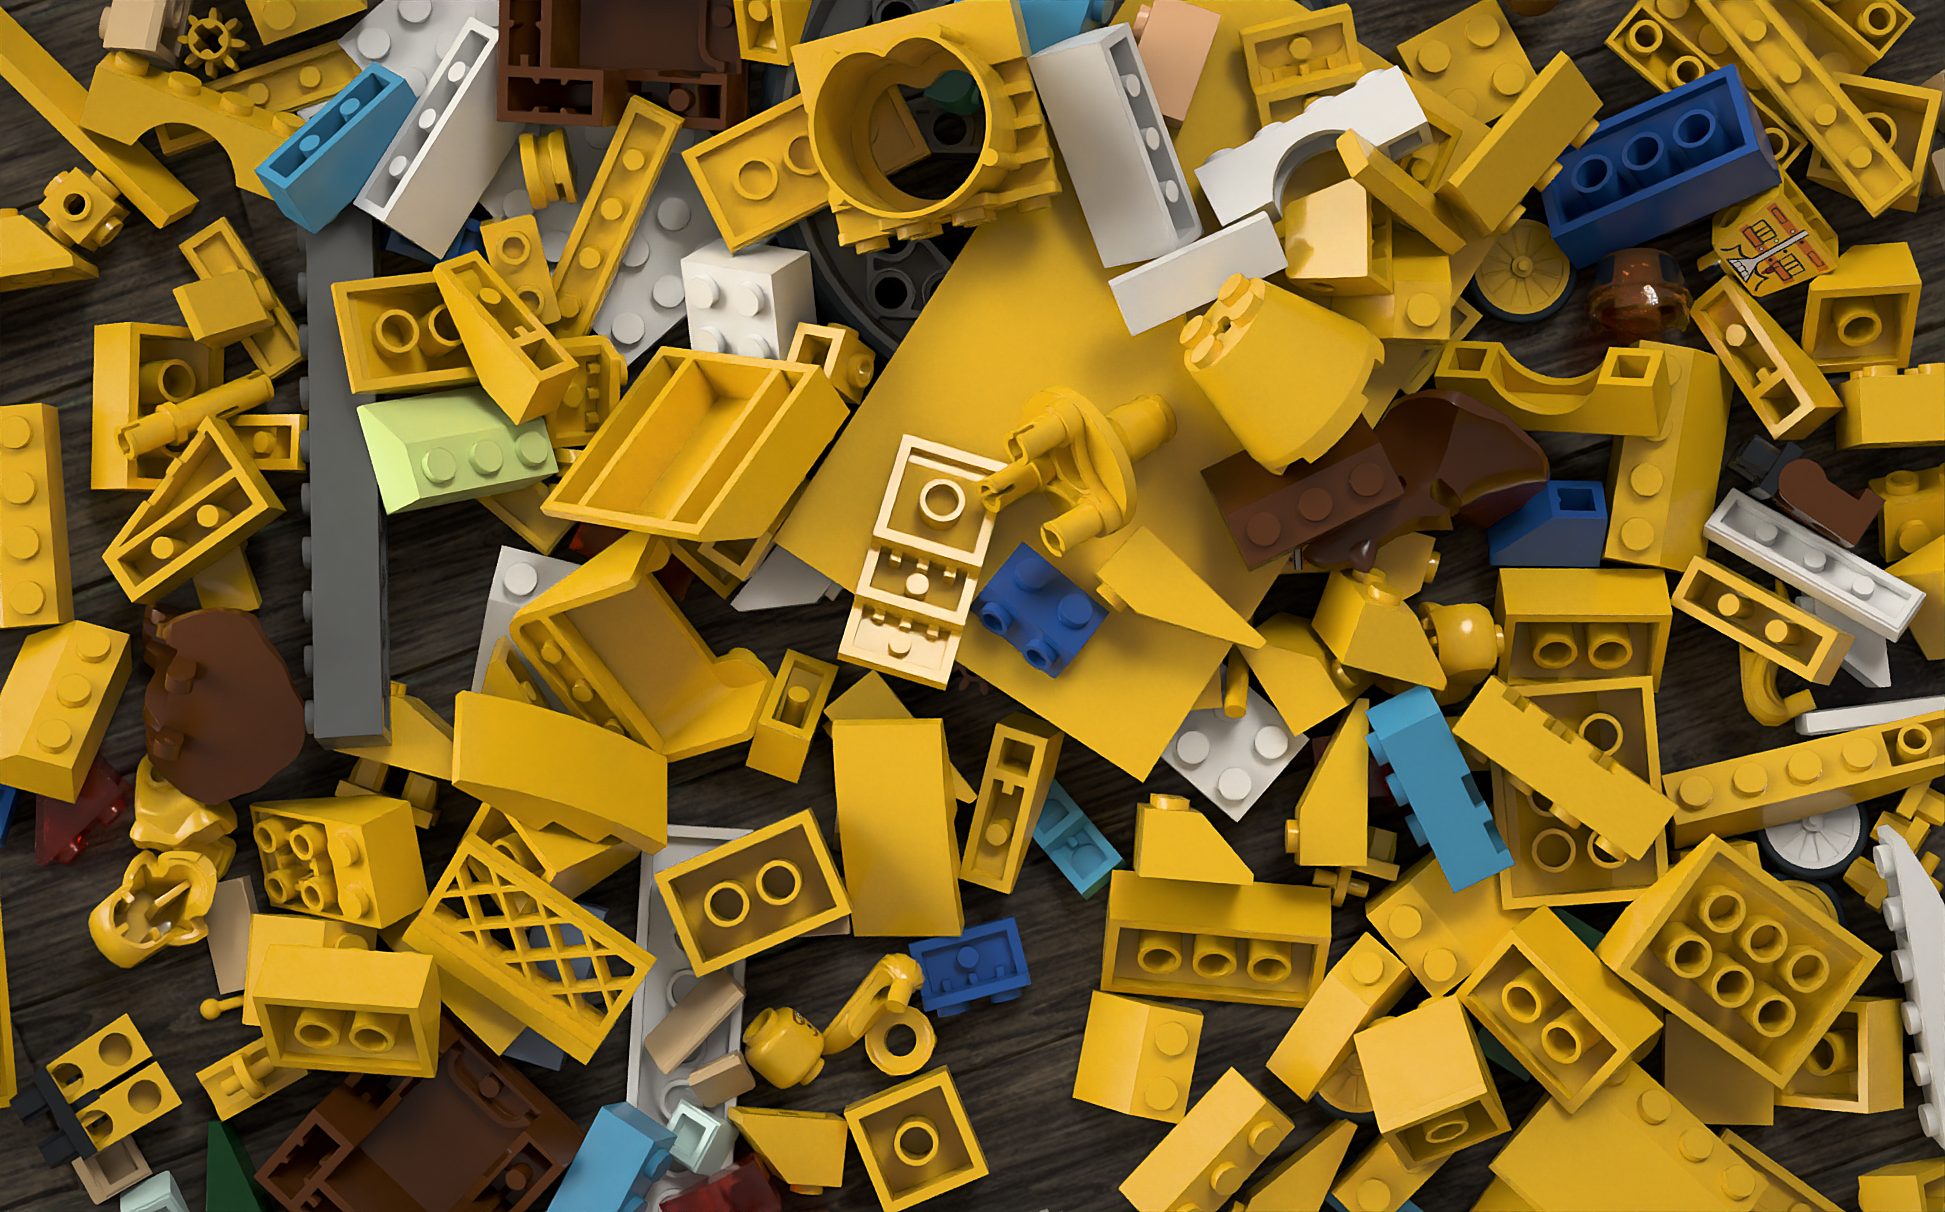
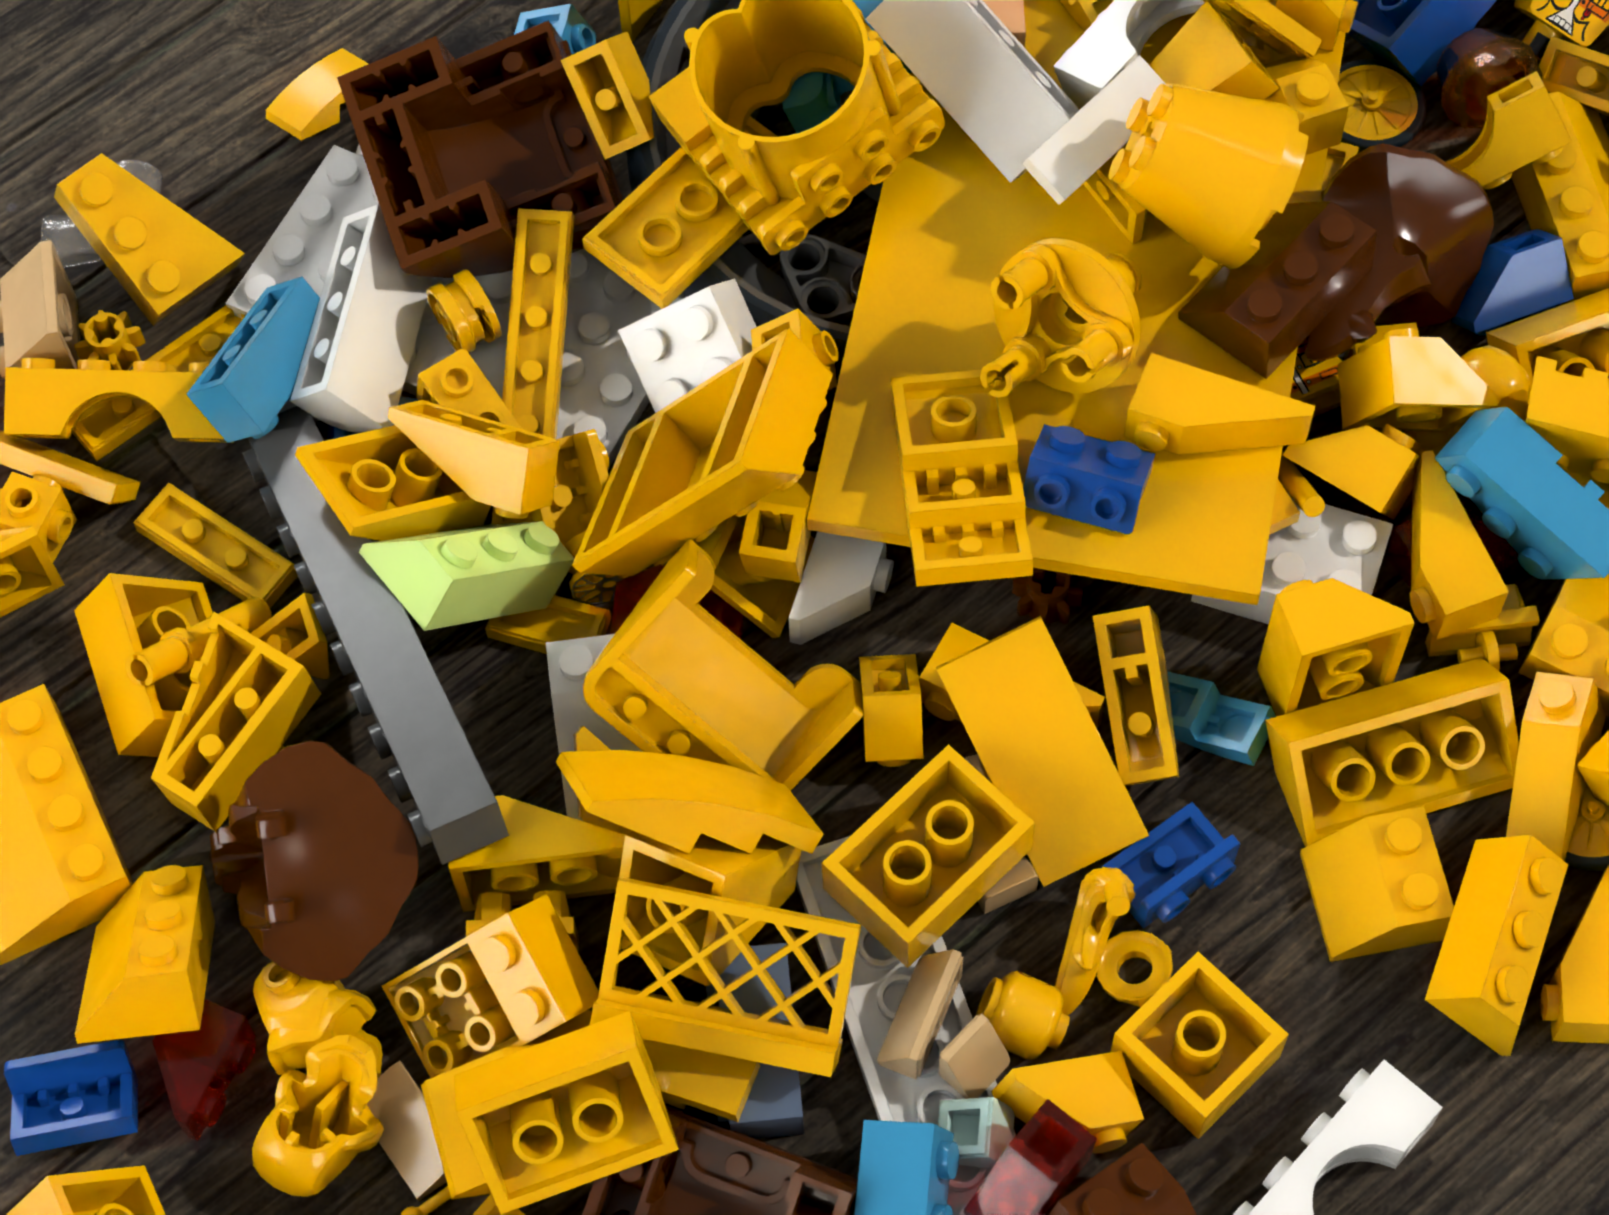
camera: 15 degrees left, 25 degrees down
yellow slope [172,268,279,350] -> none

